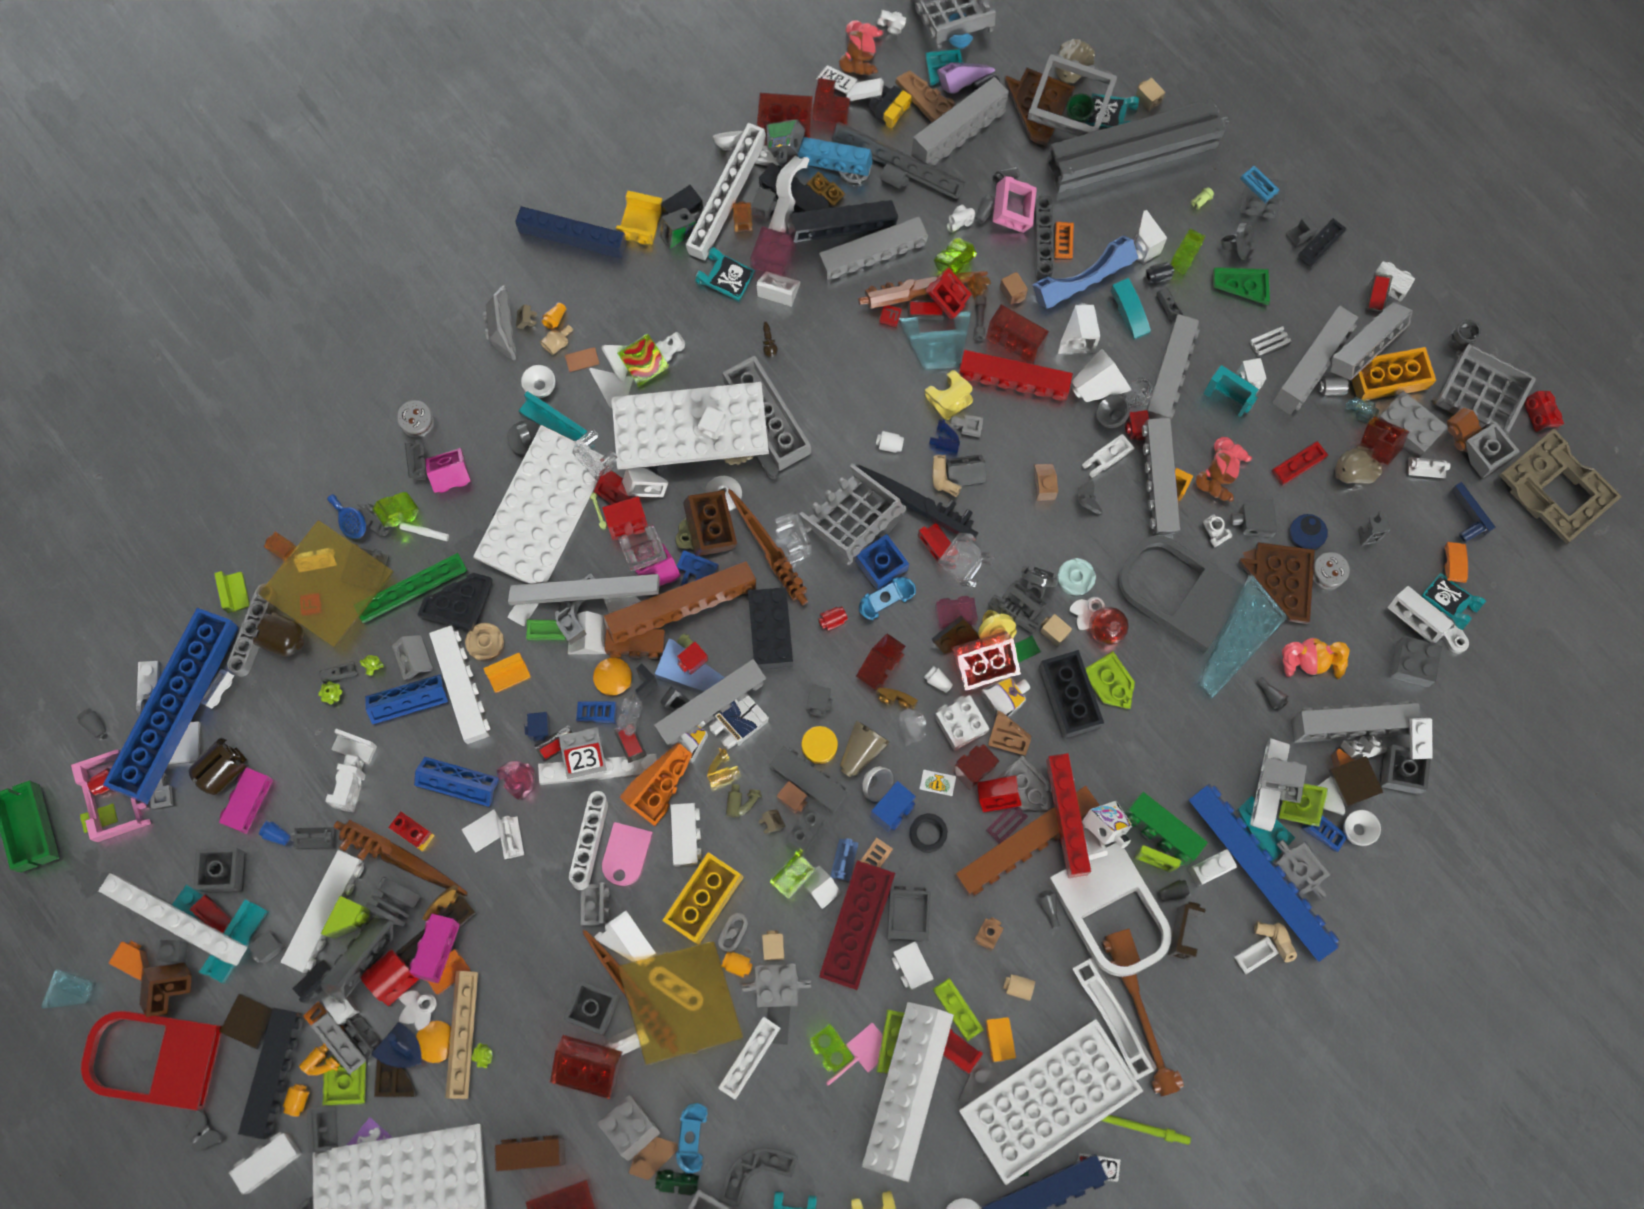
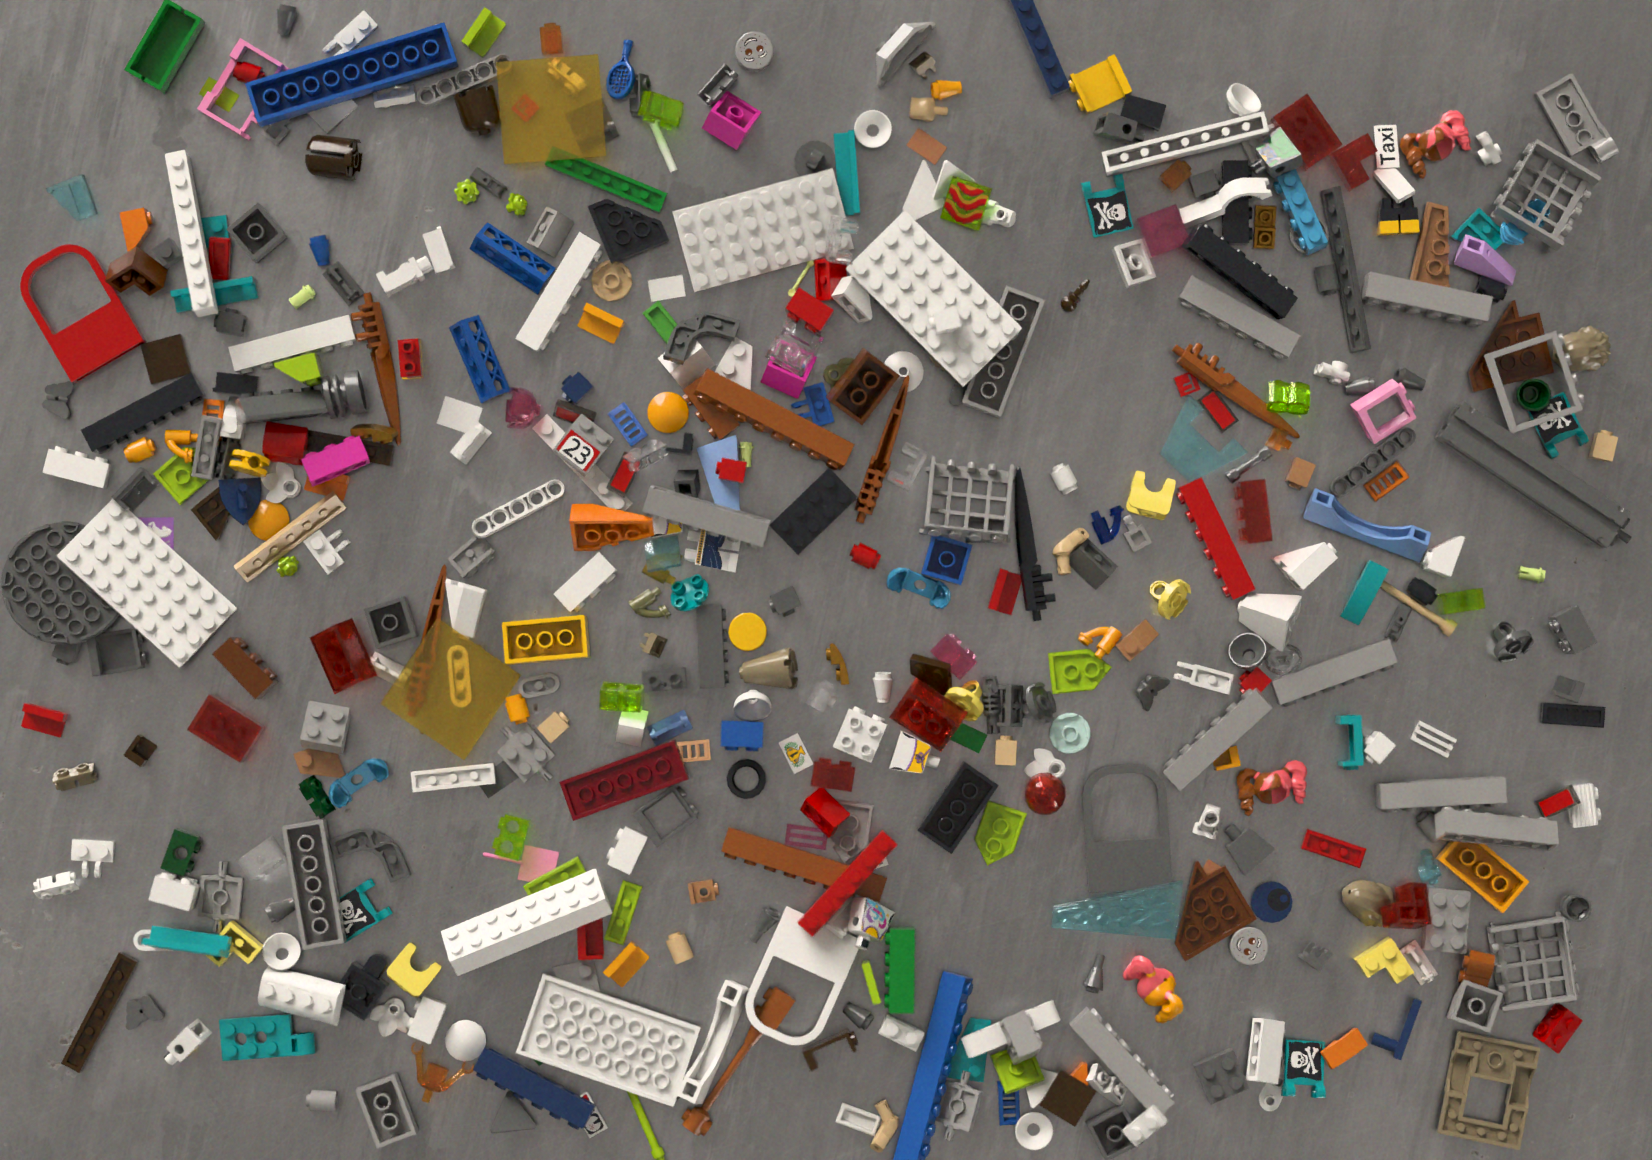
camera: 50 degrees right, 15 degrees up
dark pink brick [219,767,273,834] -> none
light grey tile [508,574,660,605] -> none
bright pink tile [602,822,653,886] -> none
nougat brick [776,781,808,814] -> none
clear red brick [856,633,906,689] -> none
red brick [926,268,972,319] -> none
clear panel [938,533,996,588] -> none
medium nougat wing [988,711,1031,756] -> none
green wing [1213,268,1270,305] -> none
dark azure tile [1240,165,1279,203] -> none
none -> yellow head [229,449,270,477]
none -> yellowish green pin [289,284,316,309]
none -> white hinge [303,529,350,575]
none -> clear light blue piece [644,535,682,573]
none -> teal dish [671,574,709,611]
none -> lime tile [1048,649,1112,694]
none -> light orange plant [1078,627,1122,660]
none -> light yellow tile [1150,579,1191,620]
none -> light yellow brick [1353,936,1414,984]
none -> tan piece [1380,581,1458,637]

